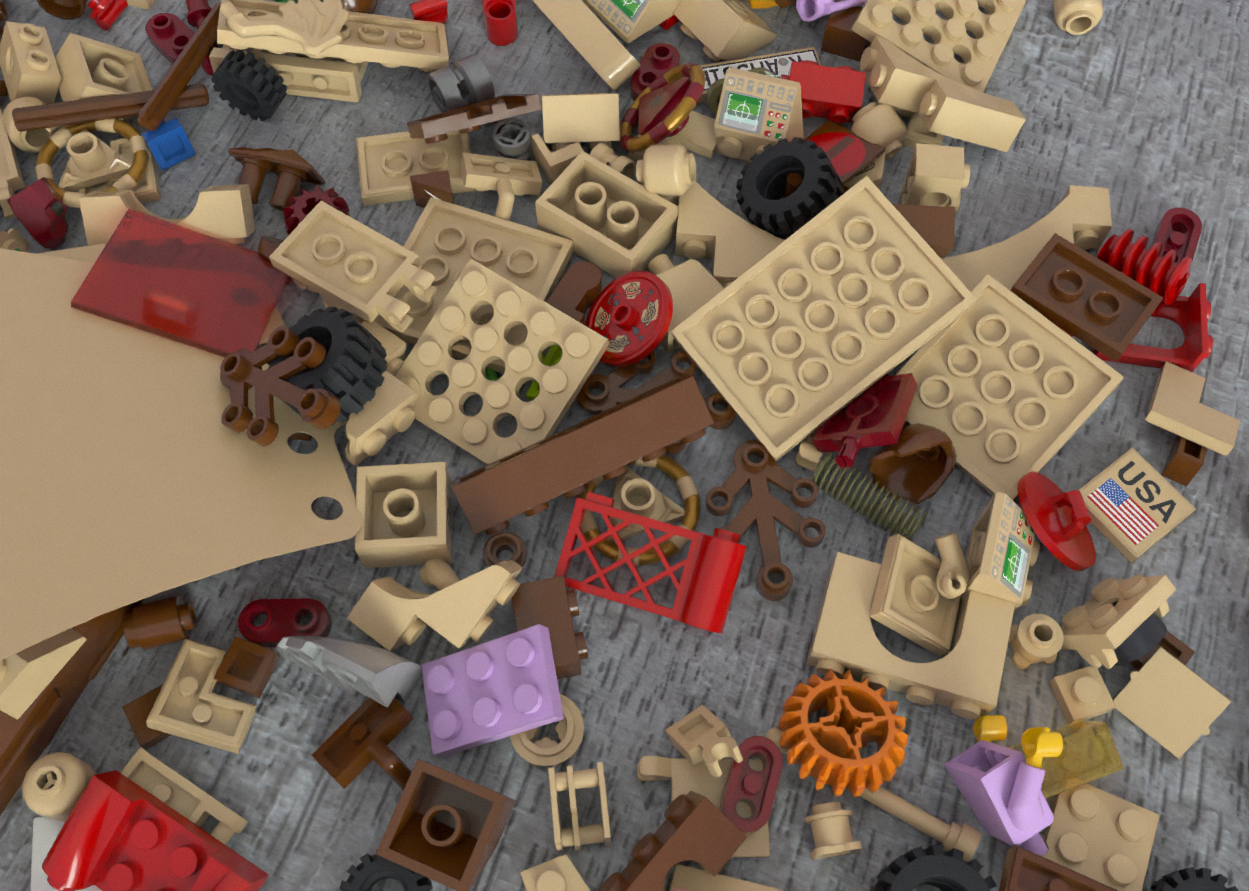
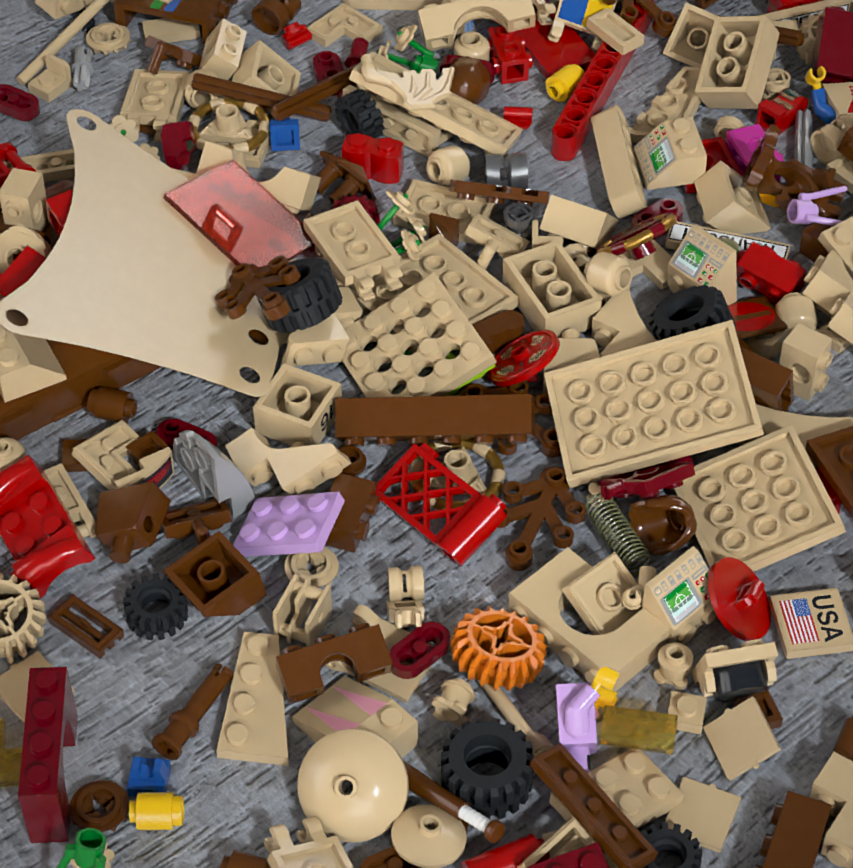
camera: 30 degrees right, 15 degrees down
none -> reddish brown torso [95,481,171,564]
none -> tan slope [114,447,175,489]
none -> red brick [342,133,404,184]
none -> tan plant [377,190,427,261]
none -> tan wheel [388,565,425,601]
none -> tan head [426,145,470,186]
none -> tan piece [665,776,742,853]

